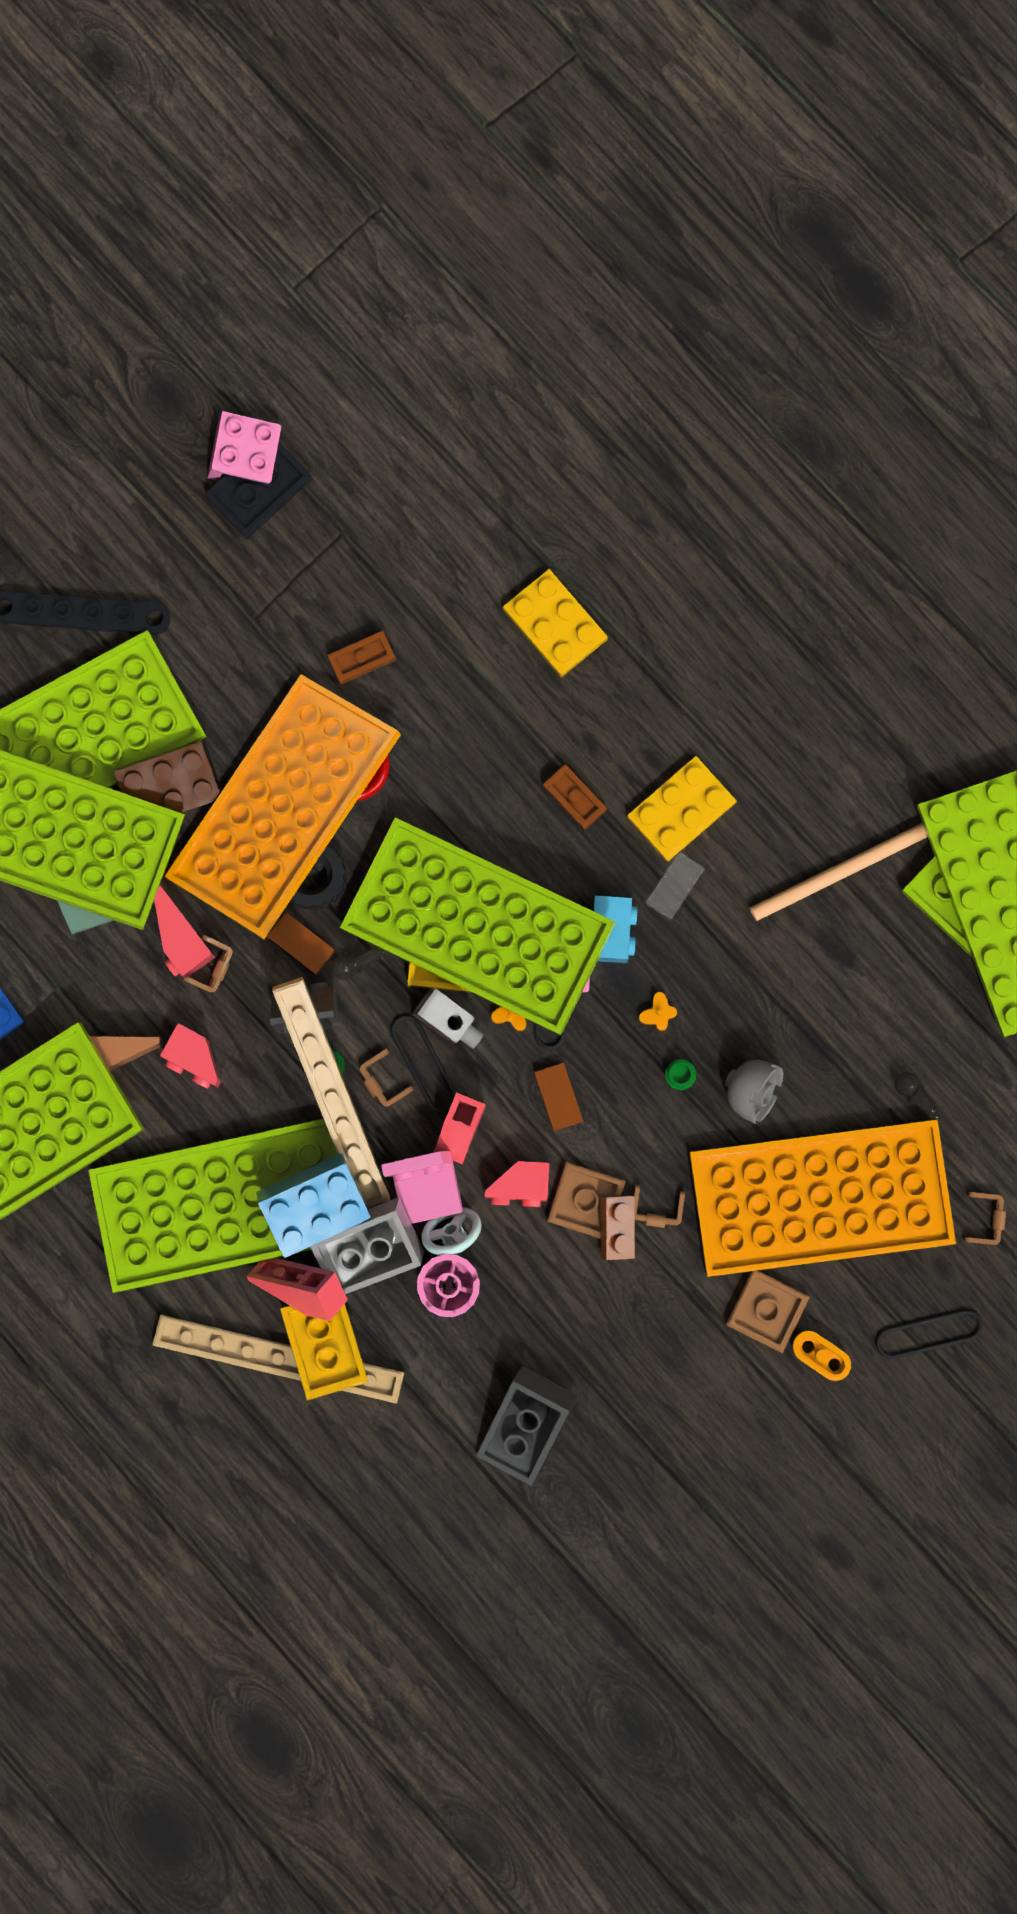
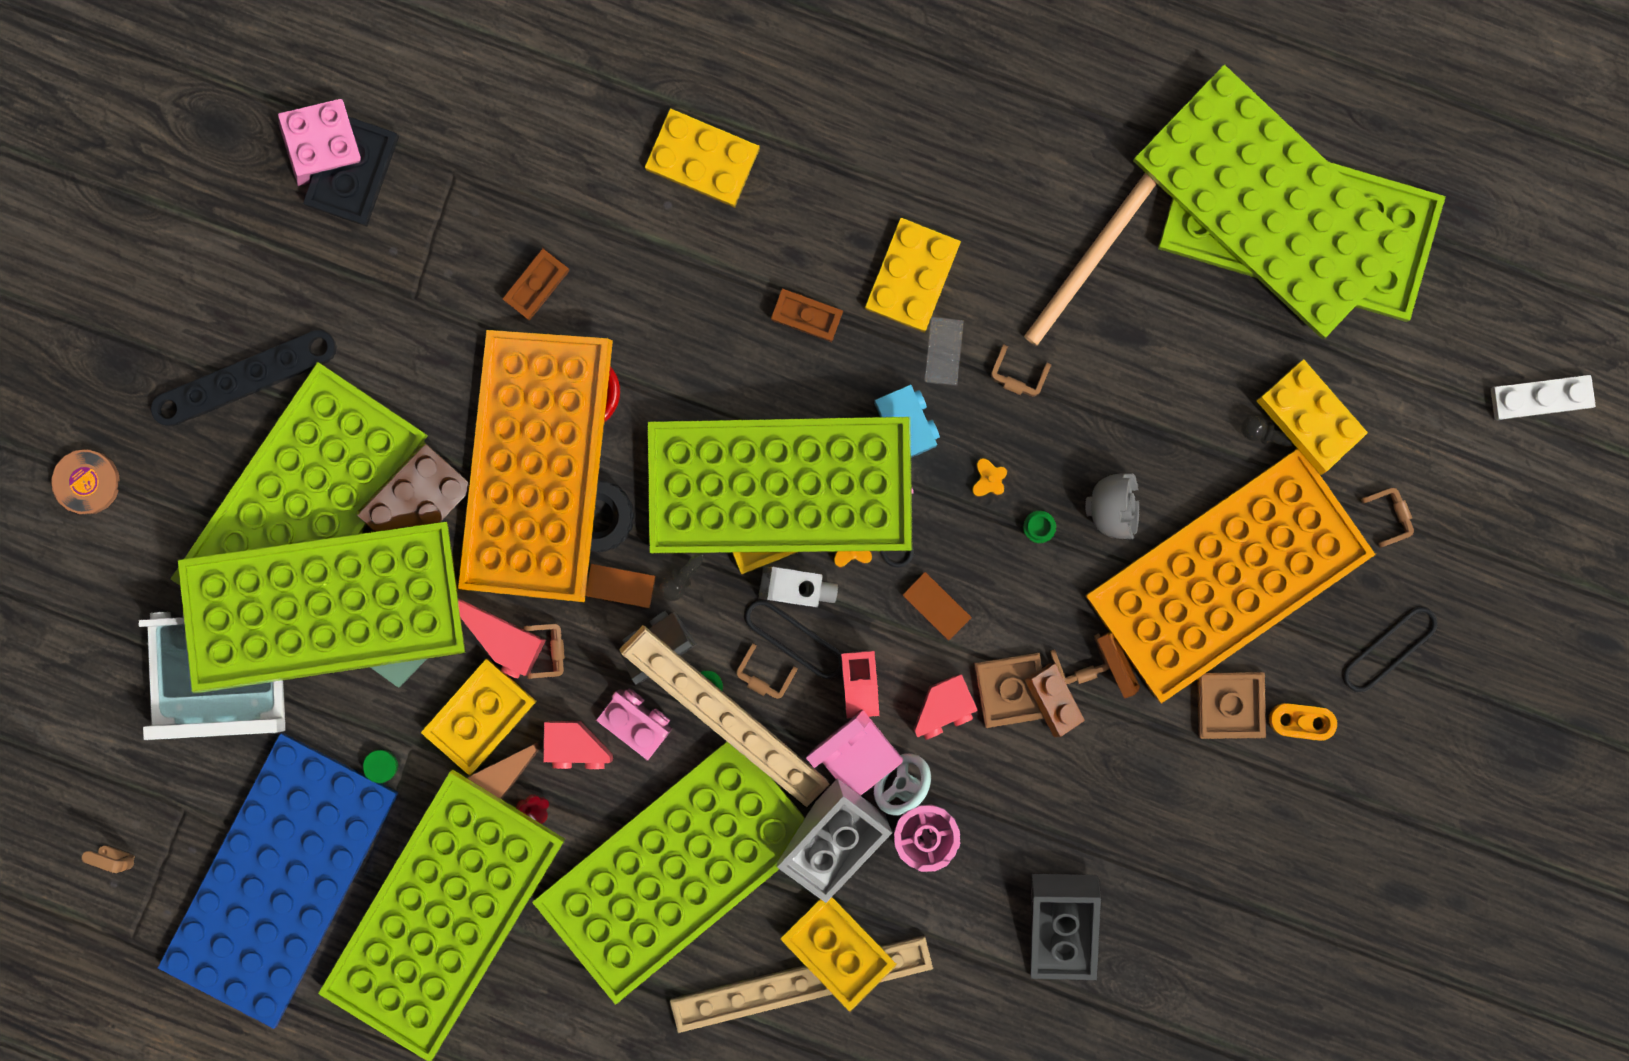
camera: 30 degrees left, 5 degrees up
coral slope [246,1258,348,1321] -> none
brick [256,1153,371,1258] -> none
none -> green tile [363,750,398,783]
none -> yellow plate [421,658,537,776]
none -> dark red plant [516,794,549,824]
none -> bright pink bracket [596,688,673,760]
none -> medium nougat piece [991,344,1051,397]
none -> dark orange tile [1097,631,1140,699]
none -> yellow plate [1257,359,1368,475]

